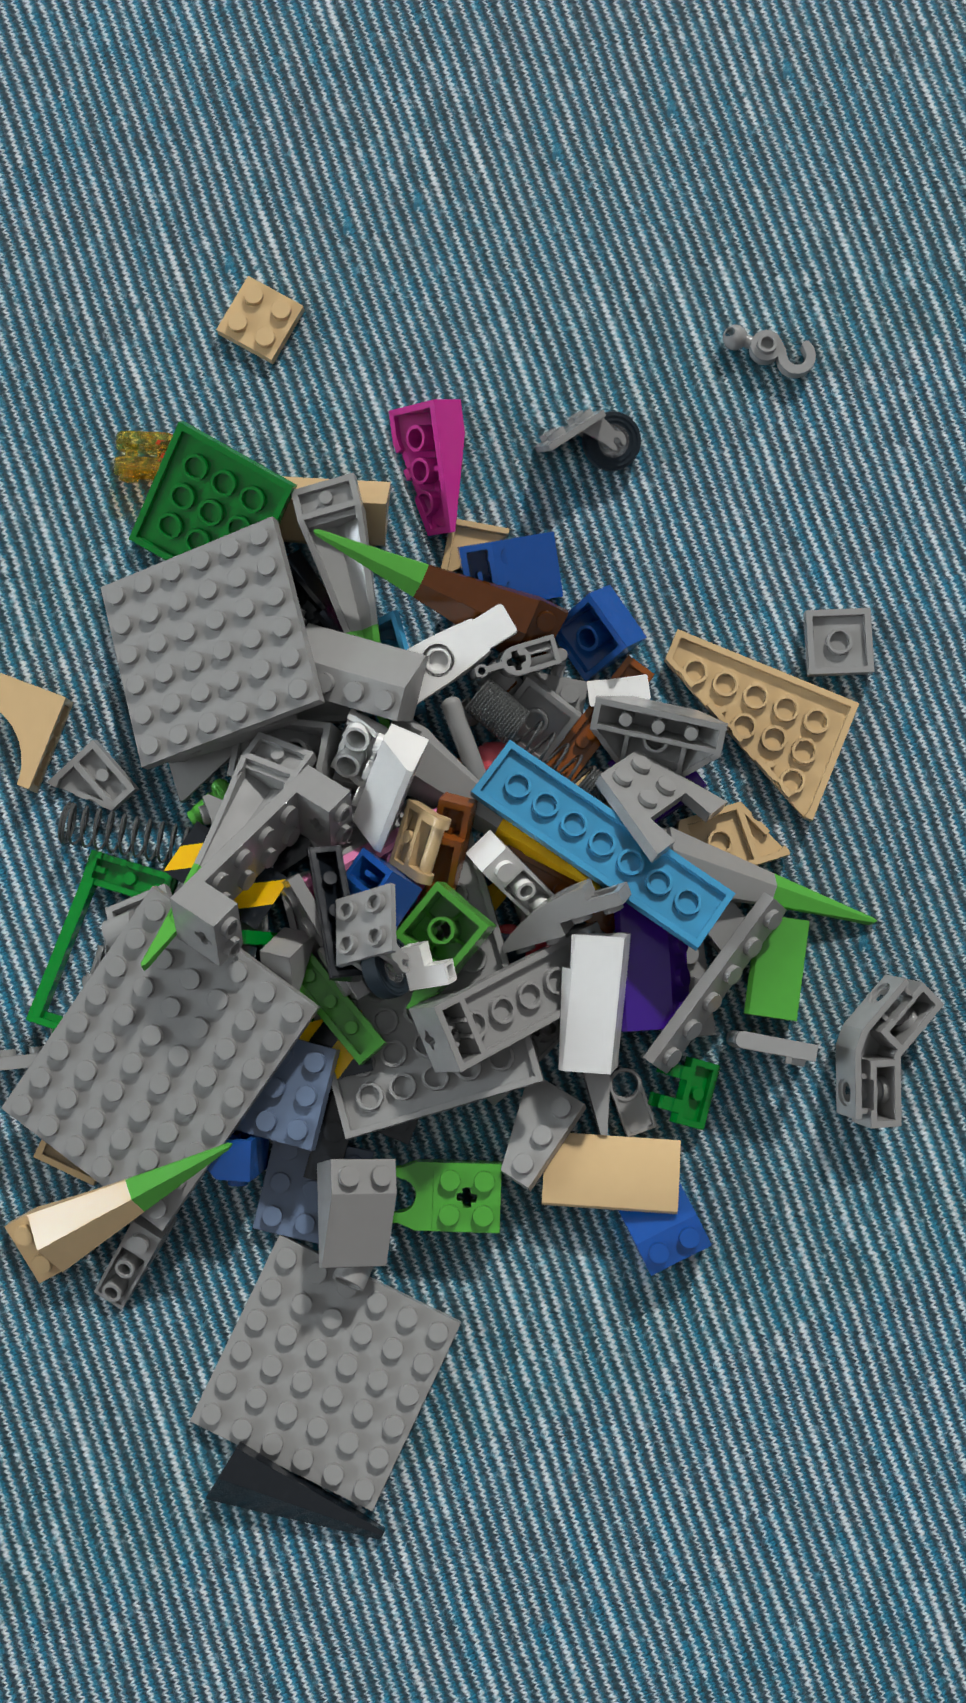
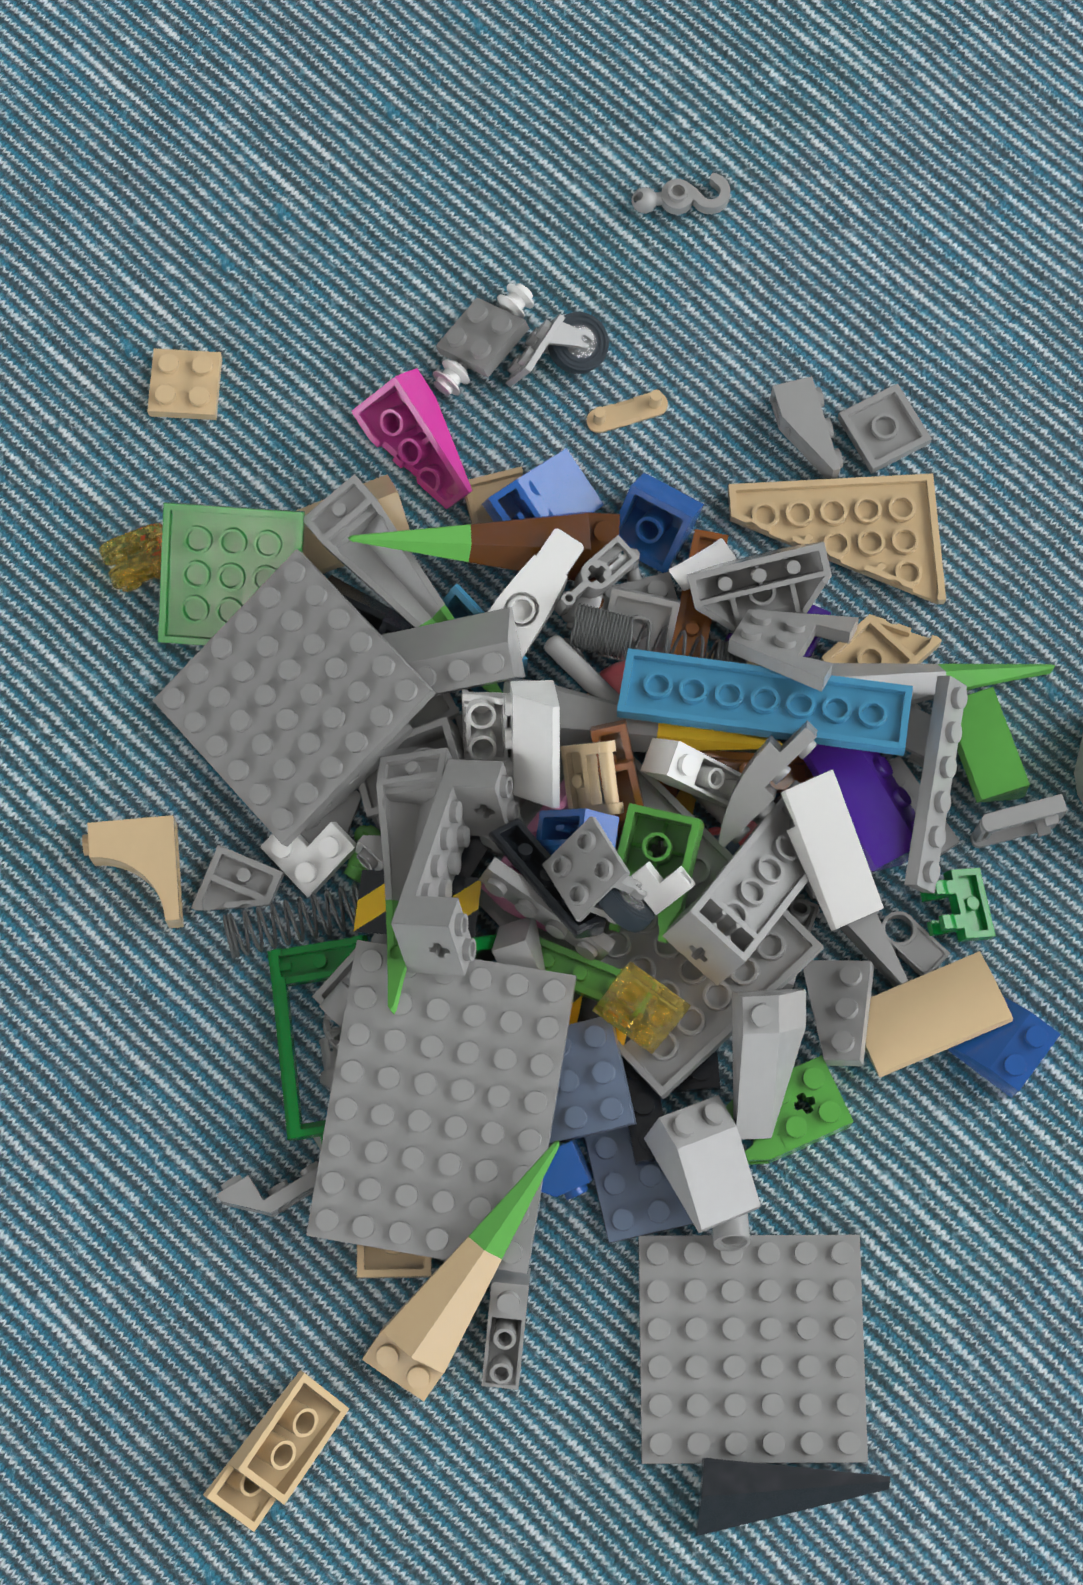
camera: 25 degrees left, 10 degrees down
none -> white plate [261,822,357,898]
none -> light grey plate [433,283,534,396]
none -> tan piece [587,390,668,433]
none -> clear yellow plate [592,961,691,1054]
none -> light grey wedge [732,989,806,1140]
none -> light grey slope [770,376,843,479]

